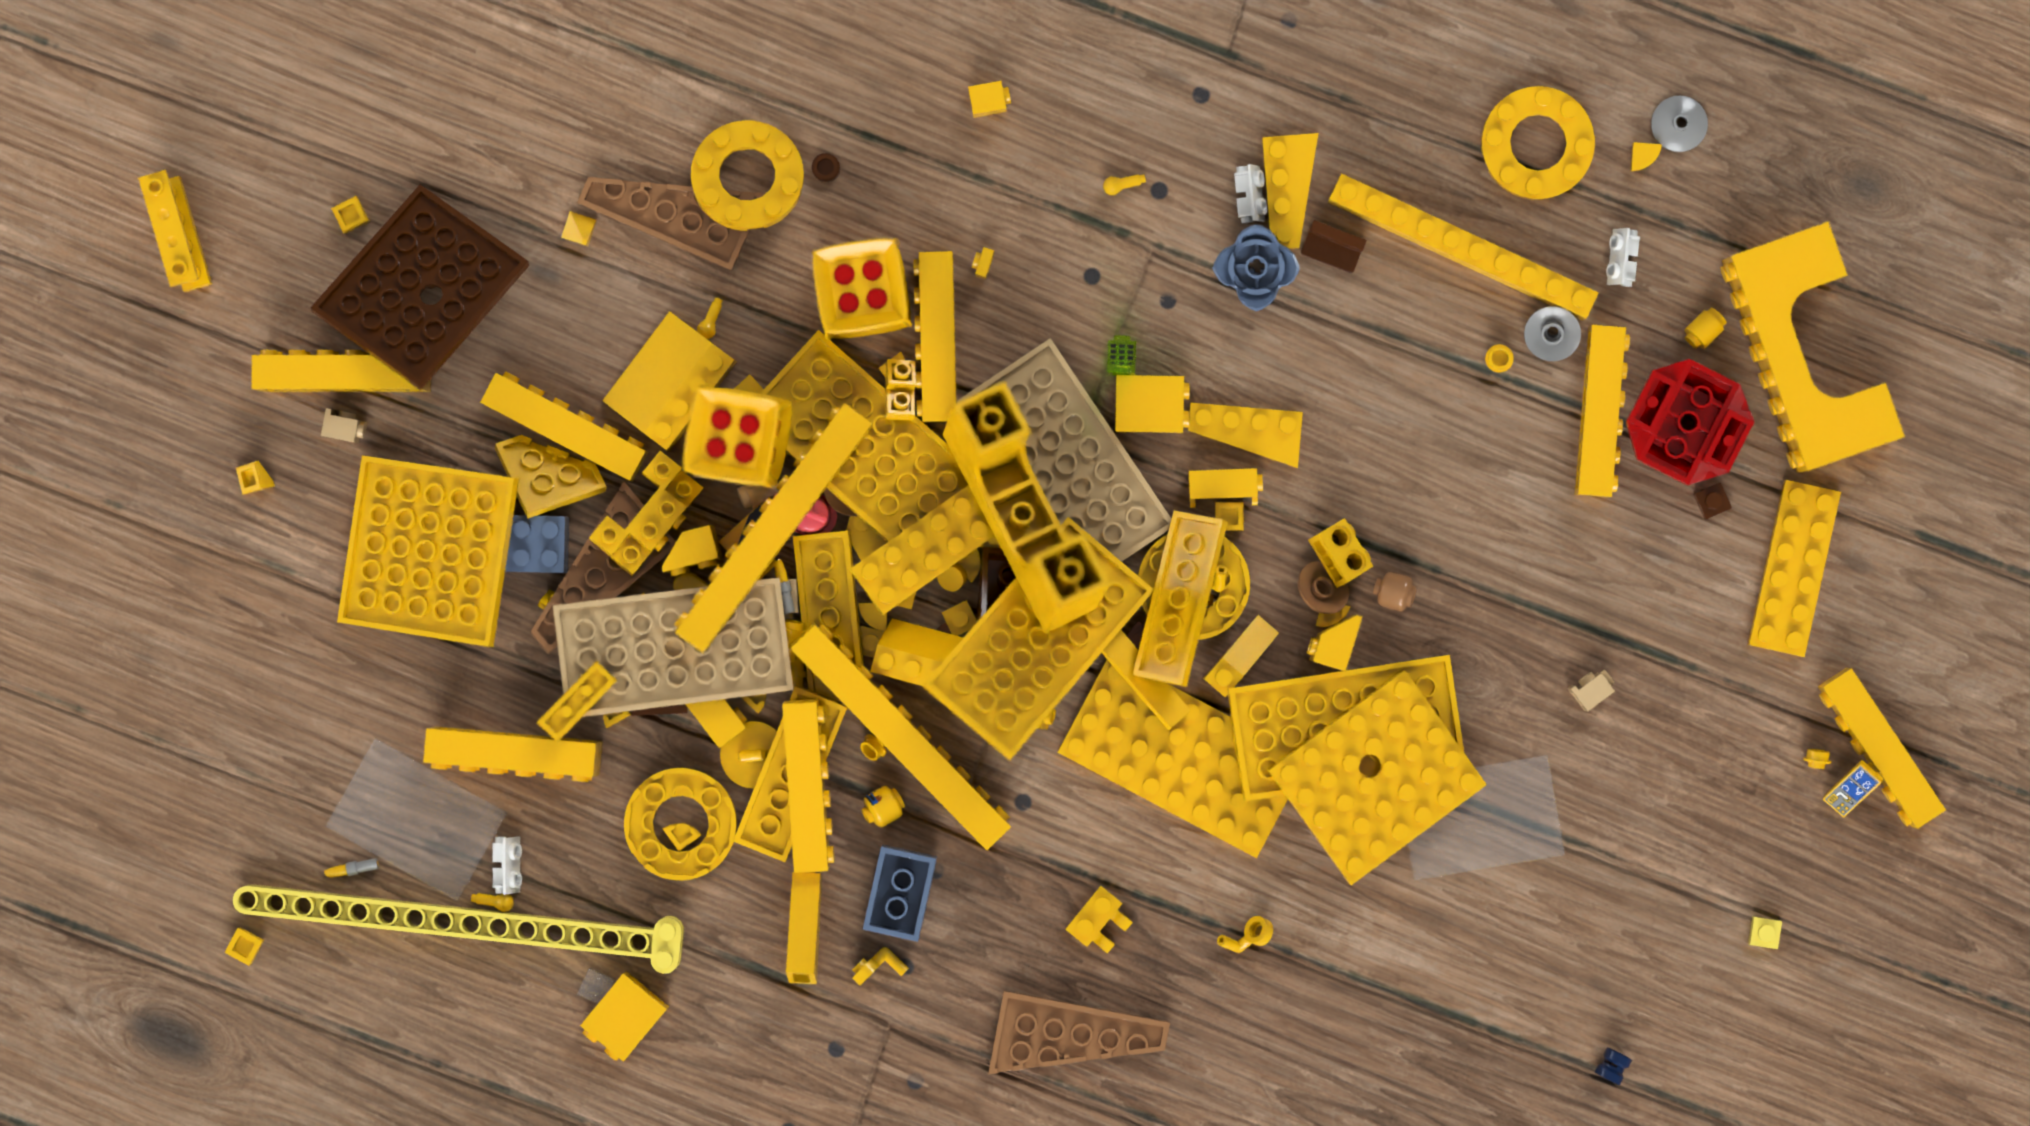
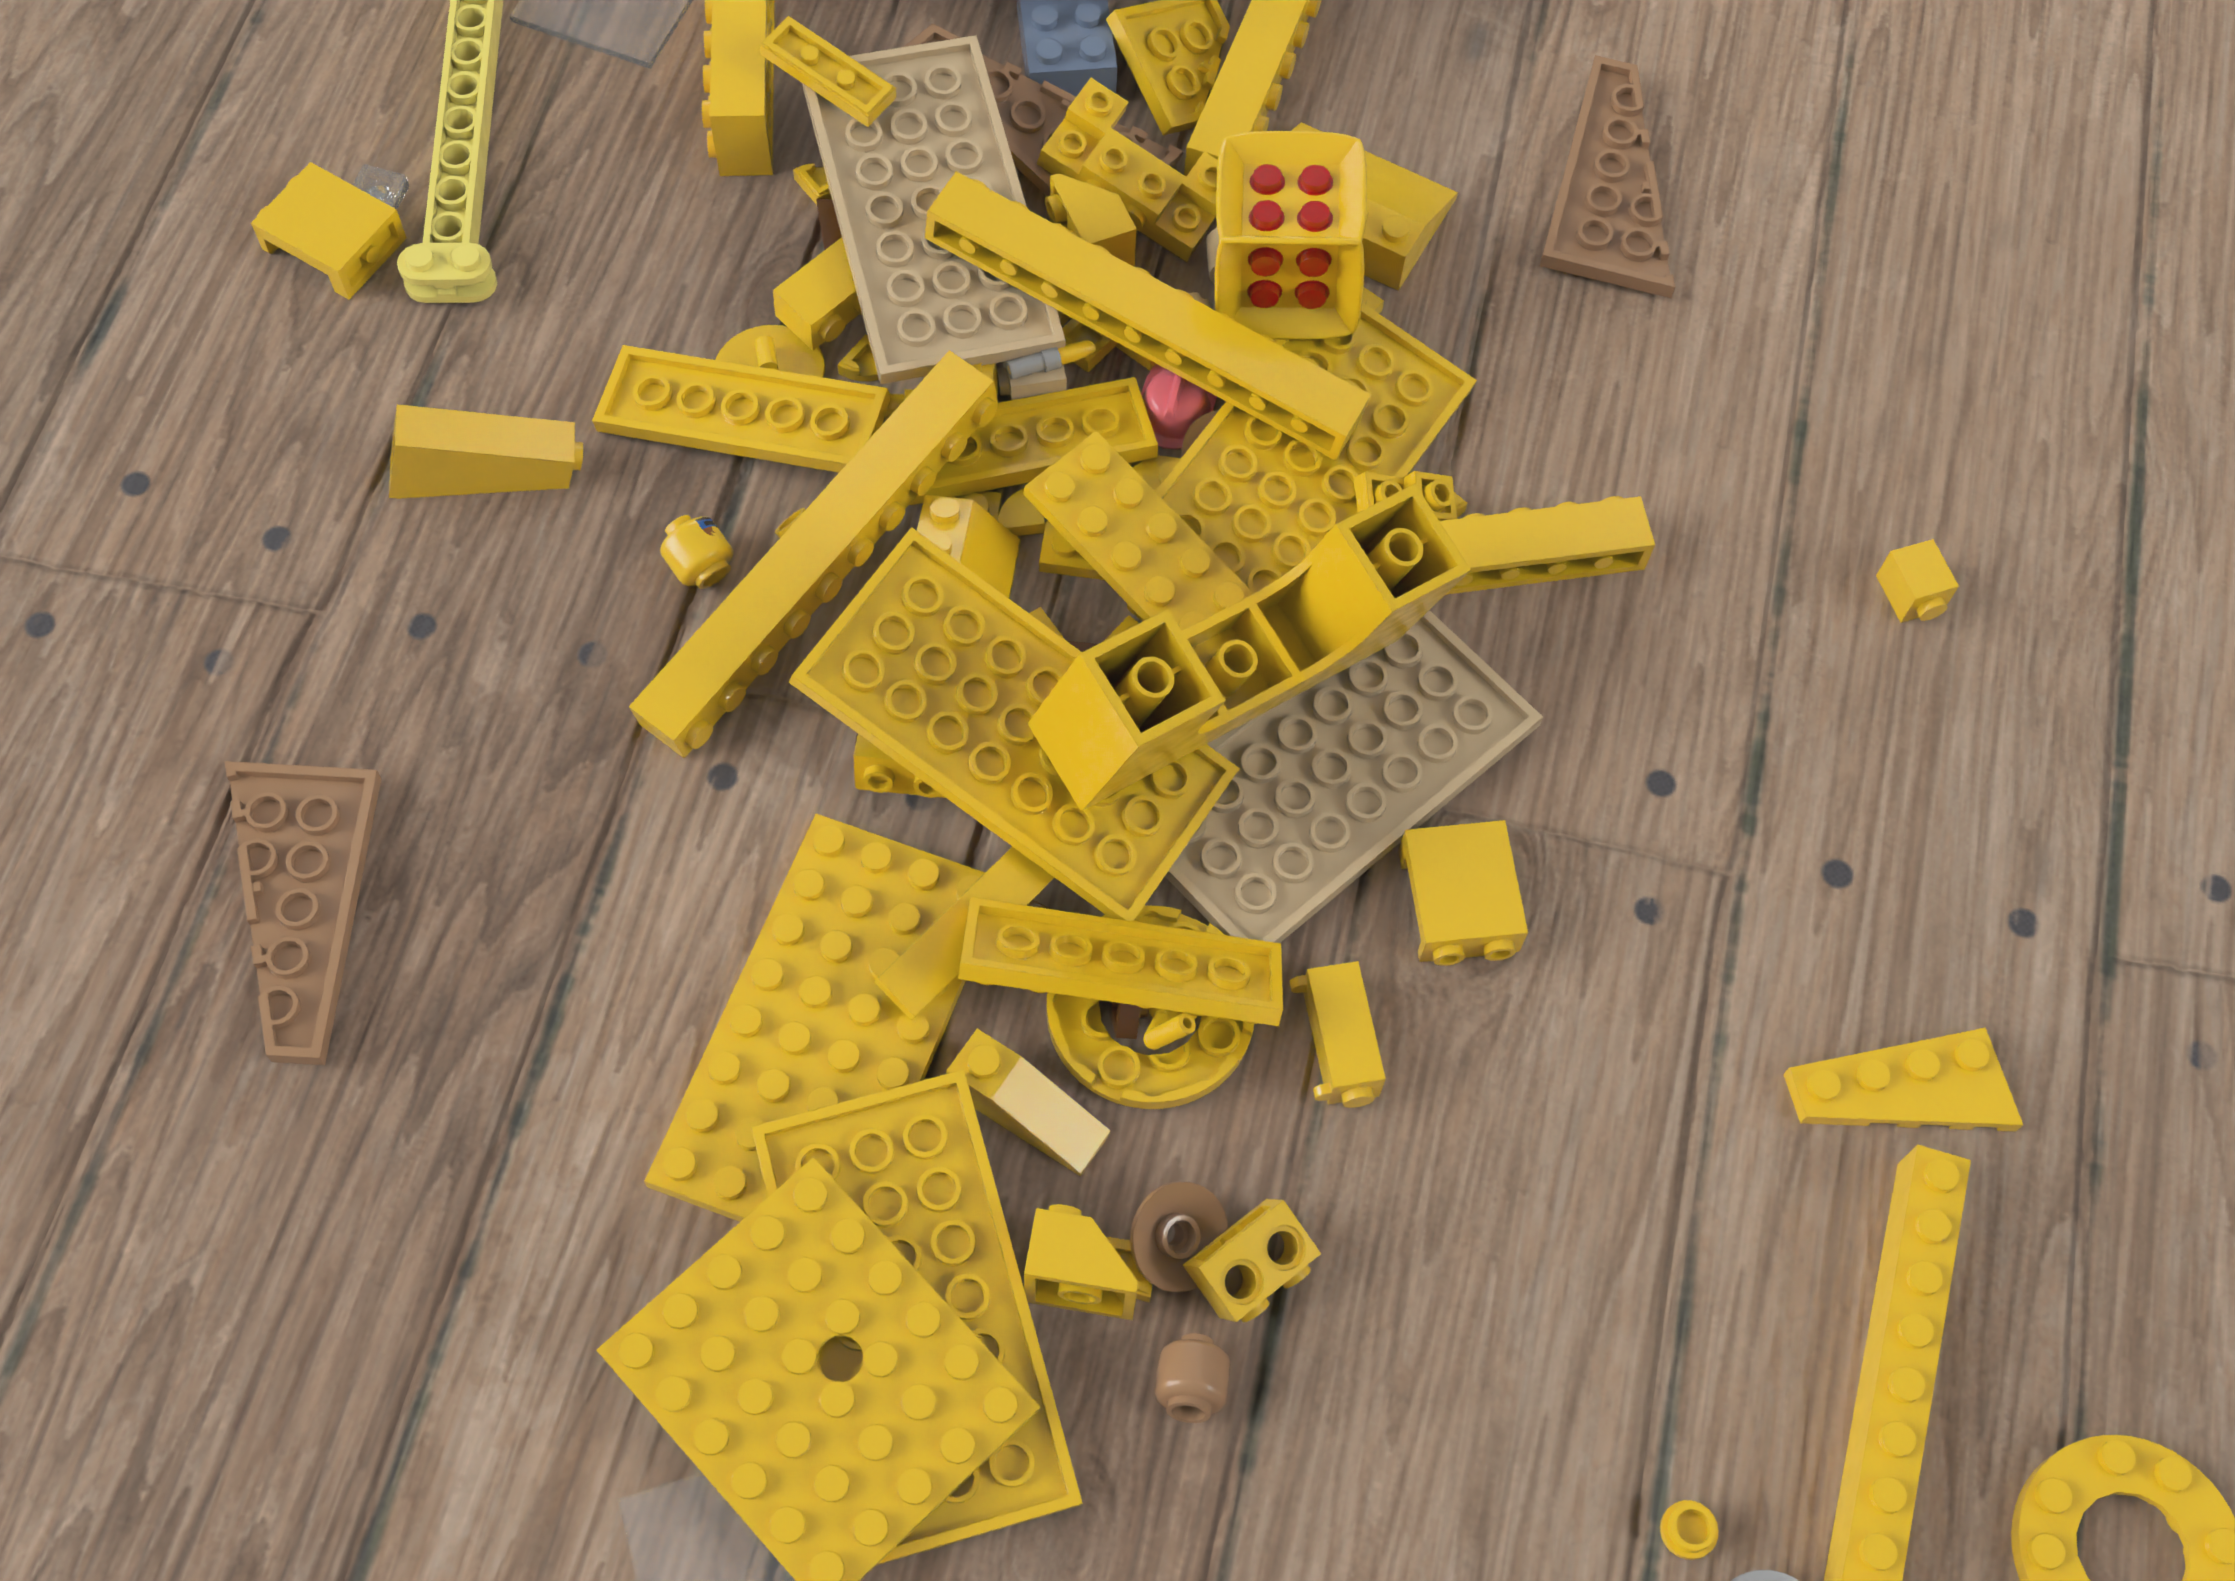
camera: 80 degrees right, 25 degrees down
yellow piece [471,893,514,912] -> none
white hinge [492,836,522,895] -> none
yellow slope [561,211,597,247] -> none
yellow plate [624,767,737,881] -> none
yellow tile [663,823,702,852] -> none
yellow plate [691,120,804,231] -> none
yellow piece [697,297,723,339] -> none
yellow brick [782,699,835,873] -> none
yellow piece [811,238,912,340] -> none
reddish brown tile [812,153,840,182] -> none
yellow plate [852,947,909,986] -> none
sand blue brick [863,844,938,942] -> none
yellow tile [937,563,967,592] -> none
yellow plate [972,247,995,279] -> none
yellow plate [1065,886,1132,954] -> none
yellow piece [1103,174,1146,196] -> none
clear neon green slope [1106,335,1136,376] -> none
yellow wing [1188,402,1303,468] -> none
sand blue brick [1213,224,1300,311] -> none
yellow tile [1215,502,1244,531] -> none
yellow plate [1217,916,1273,953] -> none
white hinge [1234,164,1267,224] -> none
reddish brown panel [1301,220,1367,273] -> none

